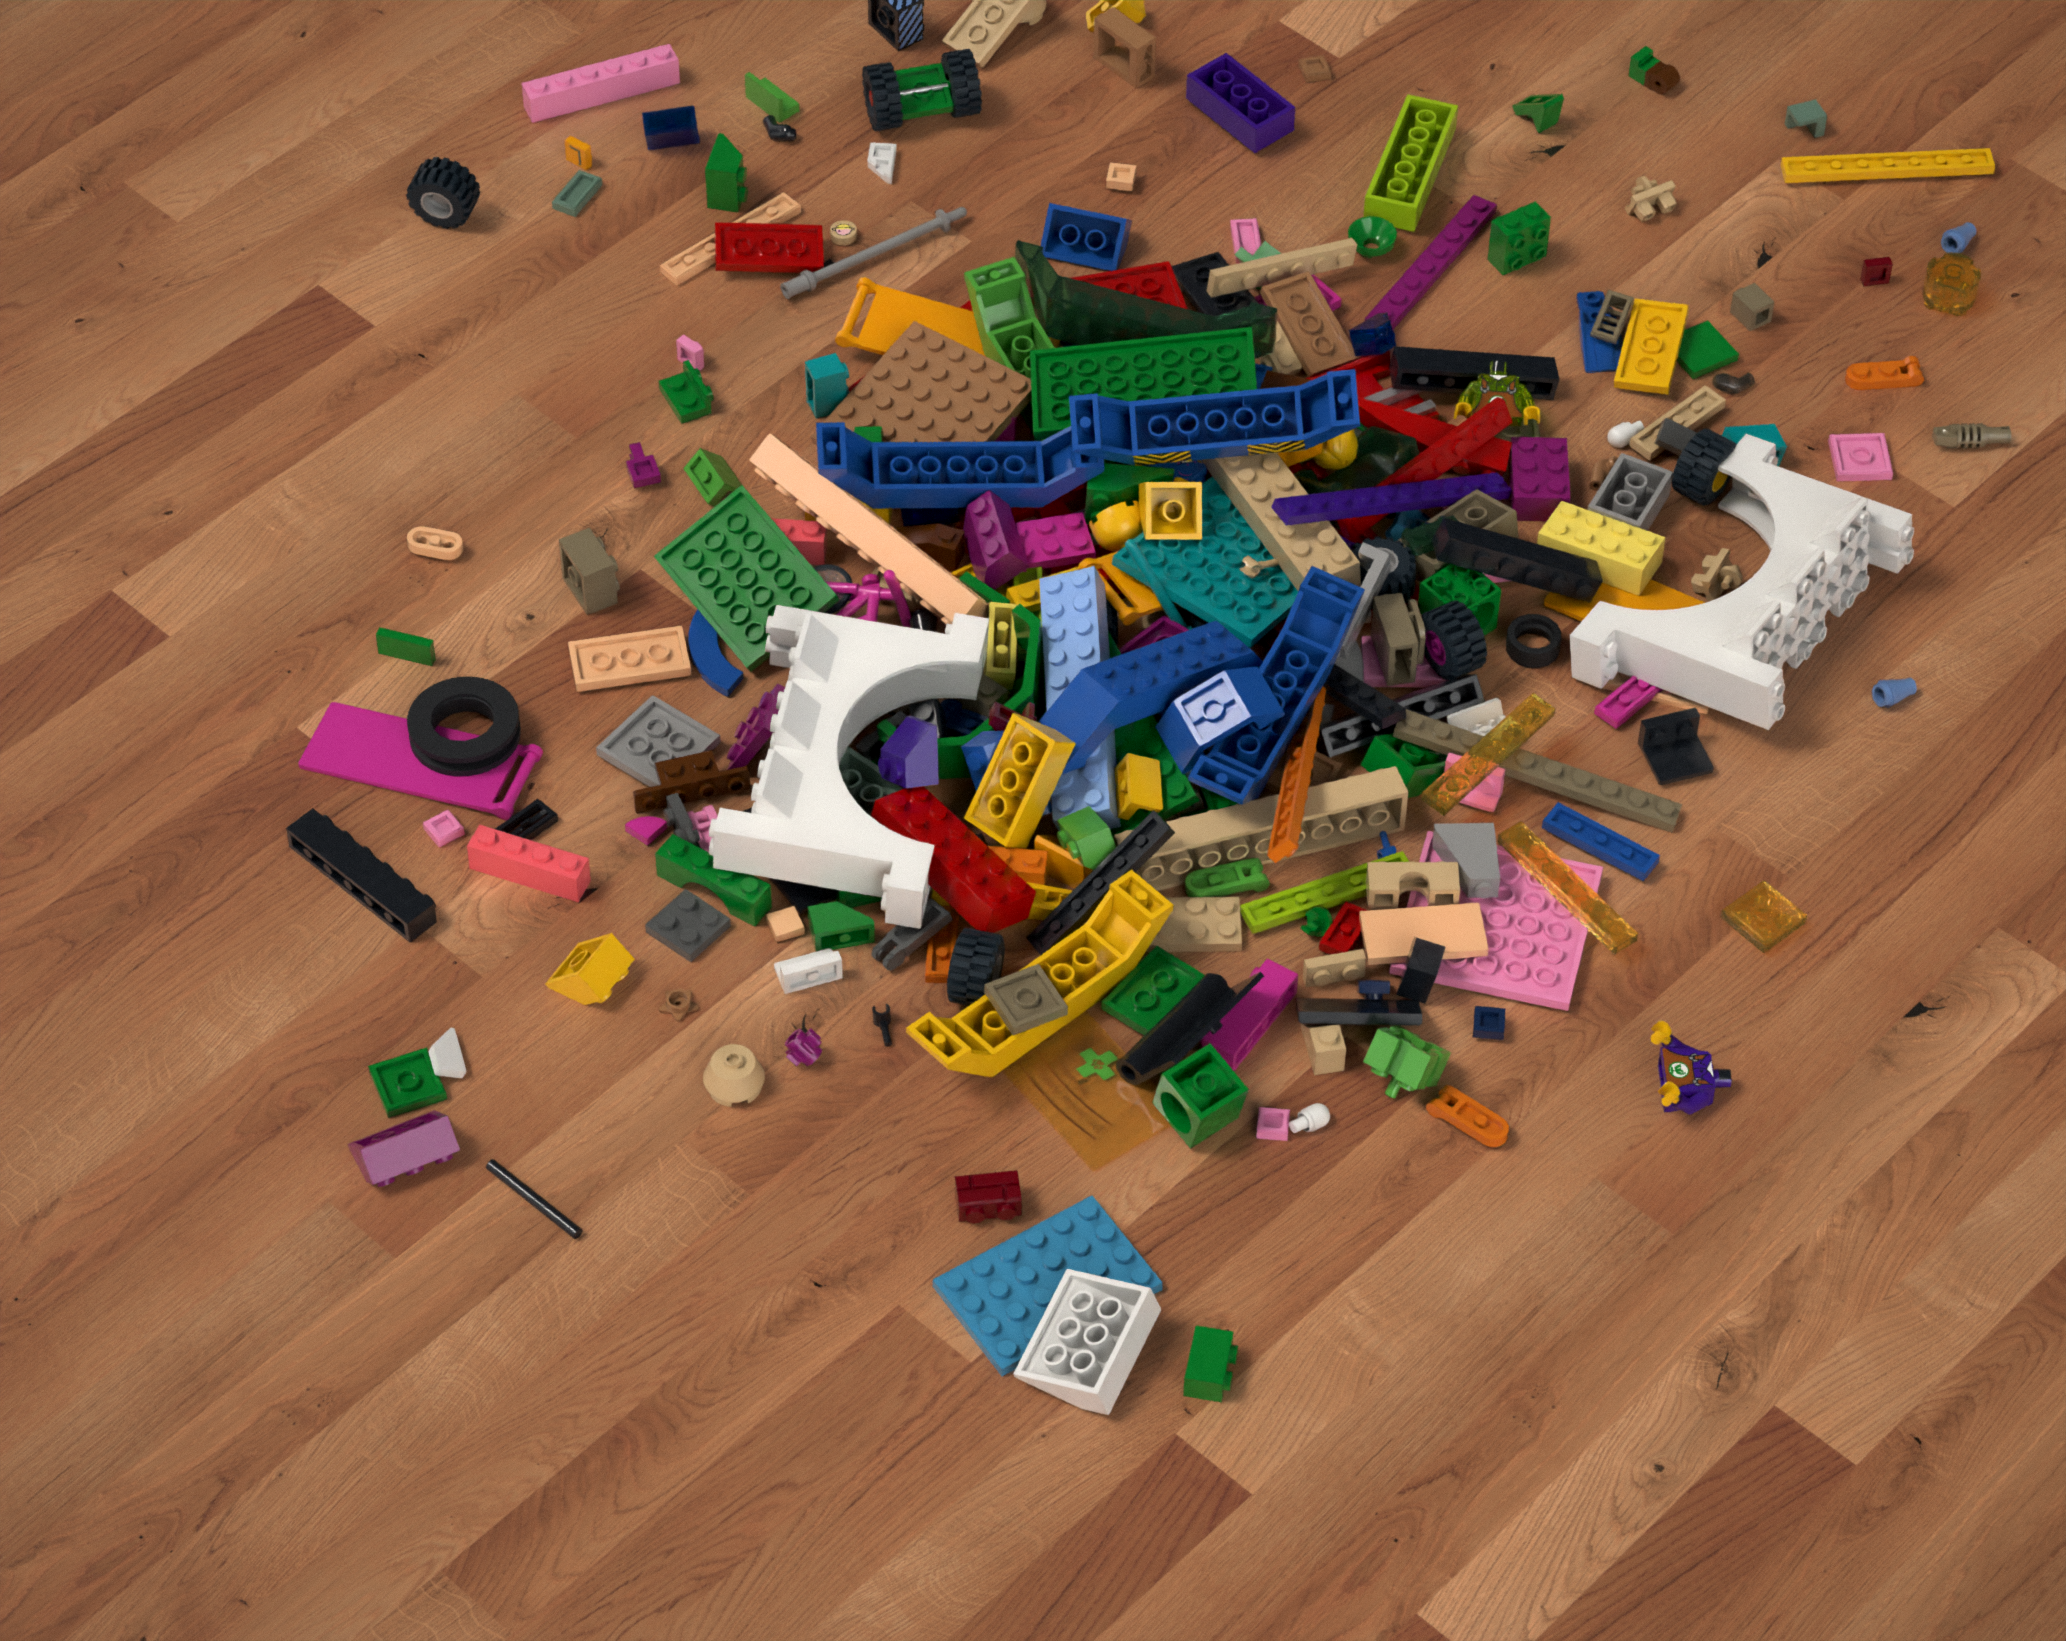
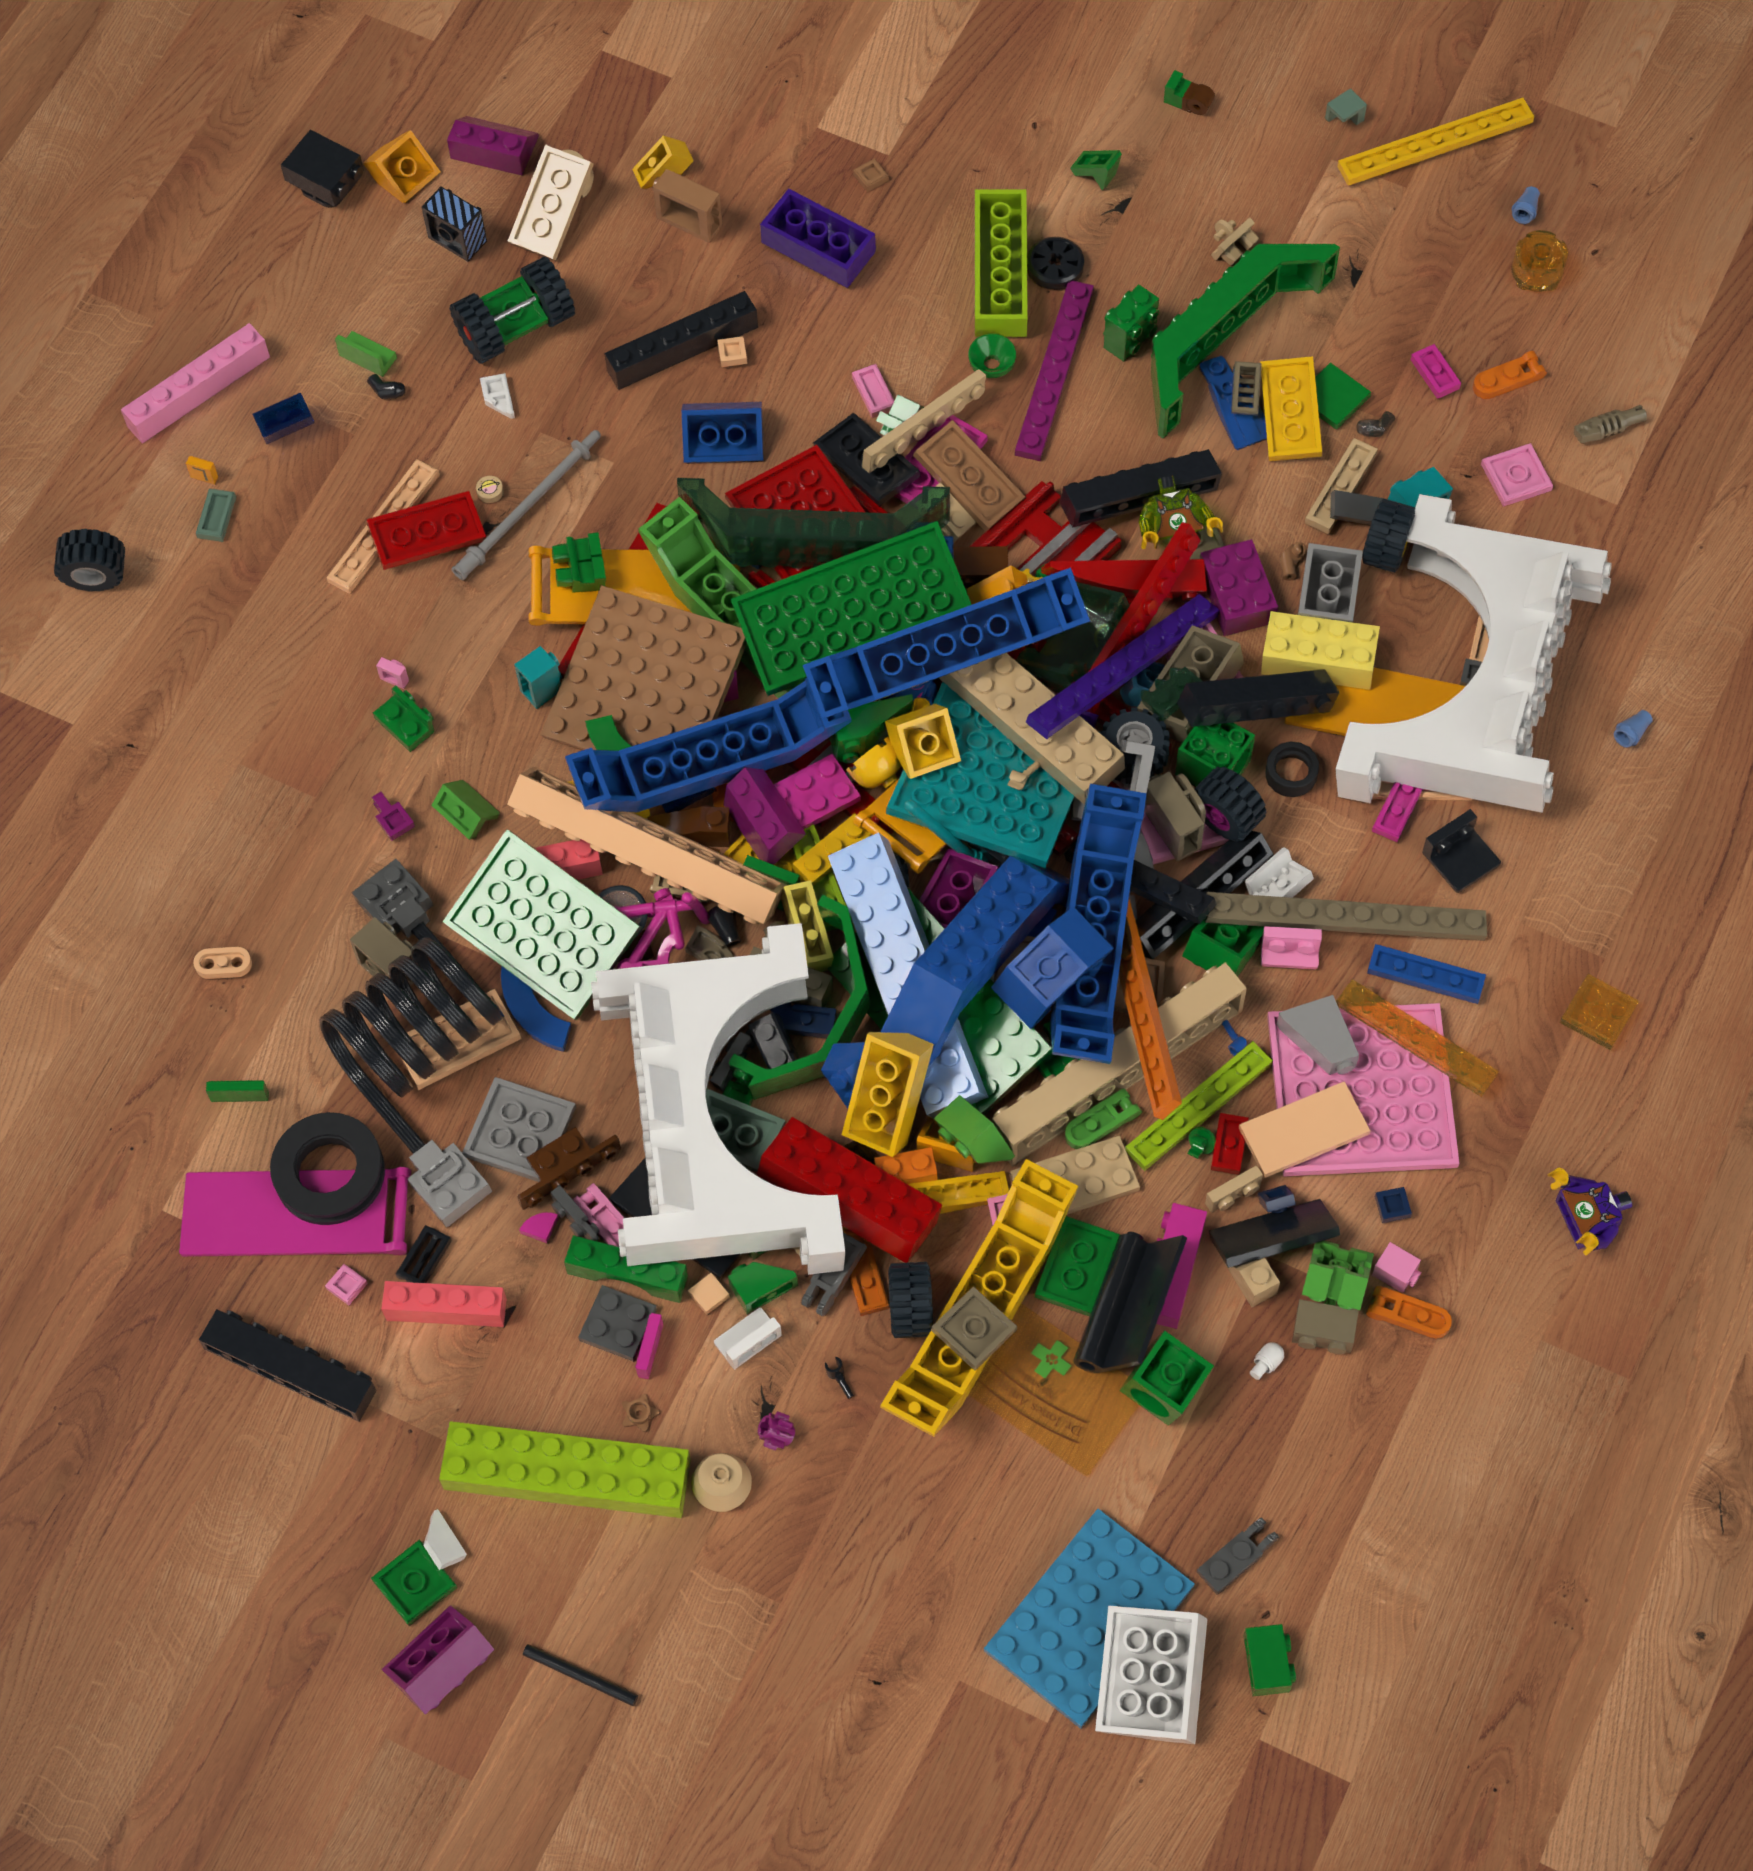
camera: 15 degrees left, 15 degrees up
yellow slope [545,933,635,1005] -> none
green slope [705,133,748,213] -> none
magenta plate [727,683,785,770] -> none
dark purple slope [878,716,939,788] -> none
dark red brick [955,1170,1022,1224] -> none
dark red bracket [988,701,1037,731] -> none
black plate [1026,810,1176,955] -> none
yellow panel [1115,753,1163,820] -> none
bright pink tile [1256,1107,1290,1141] -> none
clear blue arch [1349,312,1397,356] -> none
tan arch [1366,861,1460,909] -> none
black slope [1396,937,1446,1004] -> none
clear yellow plate [1421,693,1556,816] -> none
white cylinder [1607,420,1644,448] -> none
tan hips [1691,548,1743,602] -> none
dark tan brick [1730,283,1774,331] -> none
dark red plate [1860,256,1893,287] -> none
none -> black piece [319,859,505,1228]
none -> lime brick [439,1421,691,1518]
none -> green hips [552,532,606,593]
none -> black brick [604,291,758,390]
none -> dark pink tile [635,1313,664,1380]
none -> black wheel [1027,237,1084,290]
none -> green slope [1151,244,1340,439]
none -> dark grey hinge [1197,1517,1279,1595]
none -> dark tan piece [1292,1299,1359,1354]
none -> bright pink brick [1372,1242,1422,1293]
none -> dark pink plate [1410,344,1461,399]

